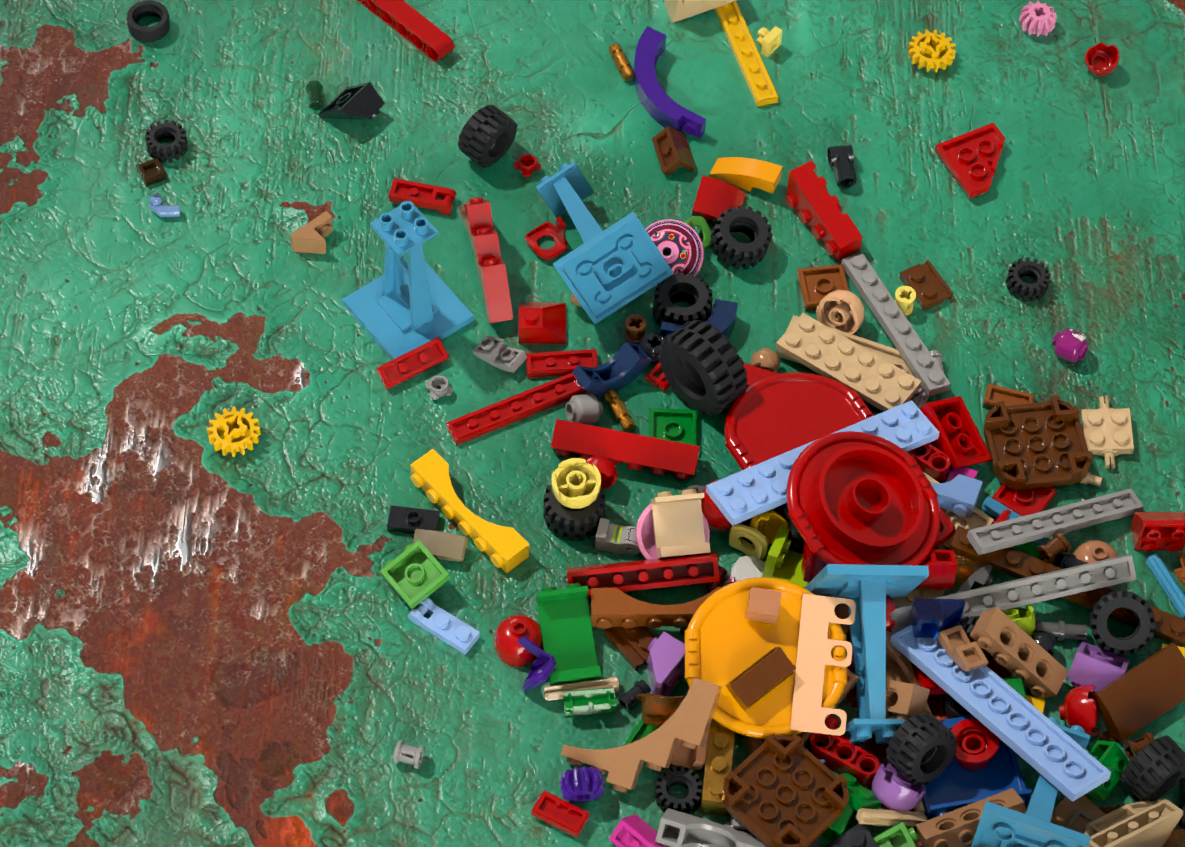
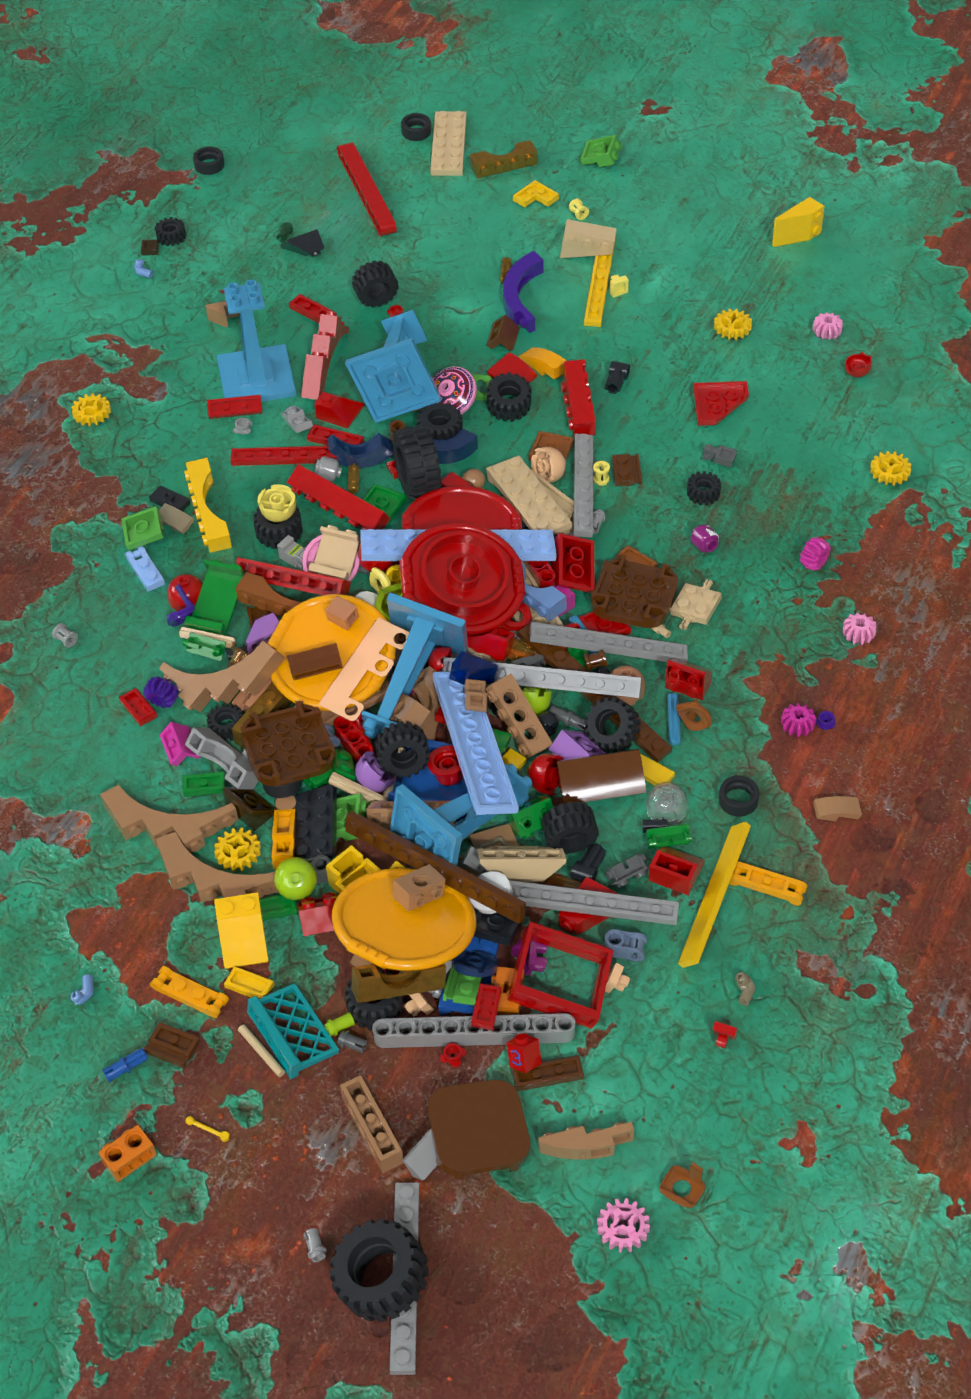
camera: 30 degrees right, 5 degrees down
red hair [586,456,617,489] -> none
none -> dark grey plate [702,444,737,467]

